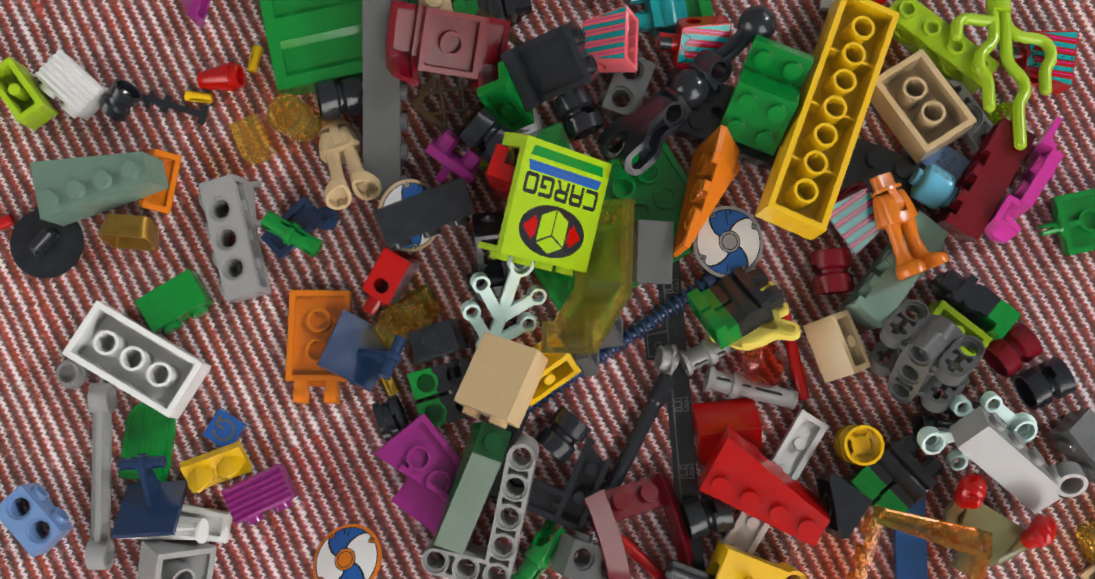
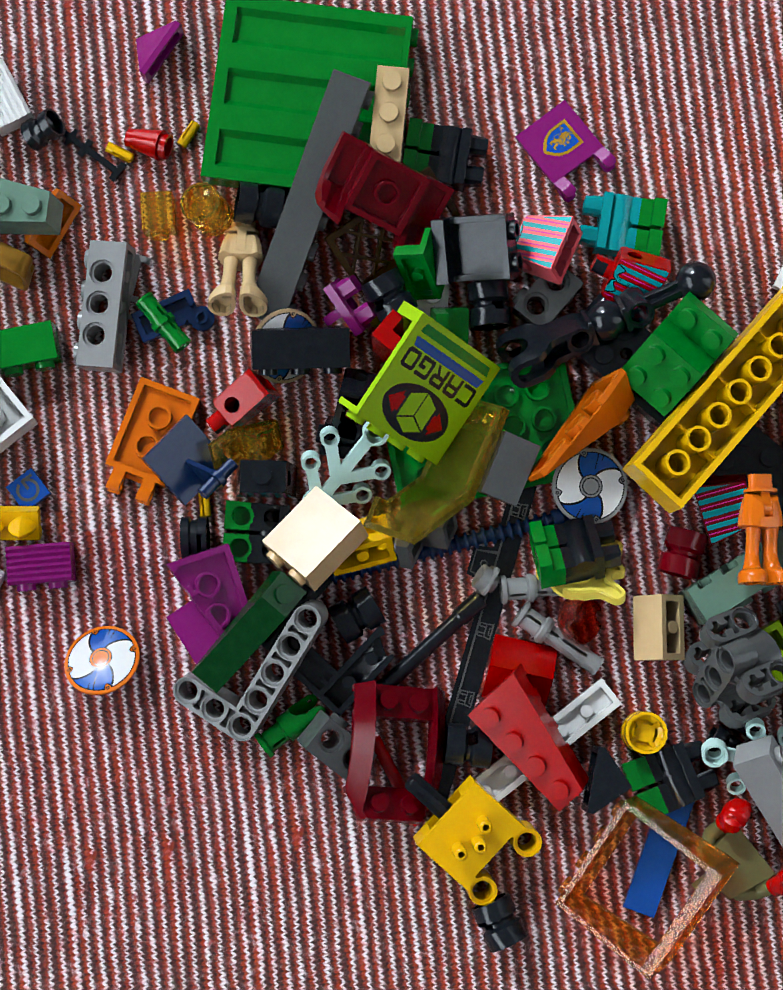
camera: 25 degrees right, 0 degrees up
red piece [781,310,810,401] -> none

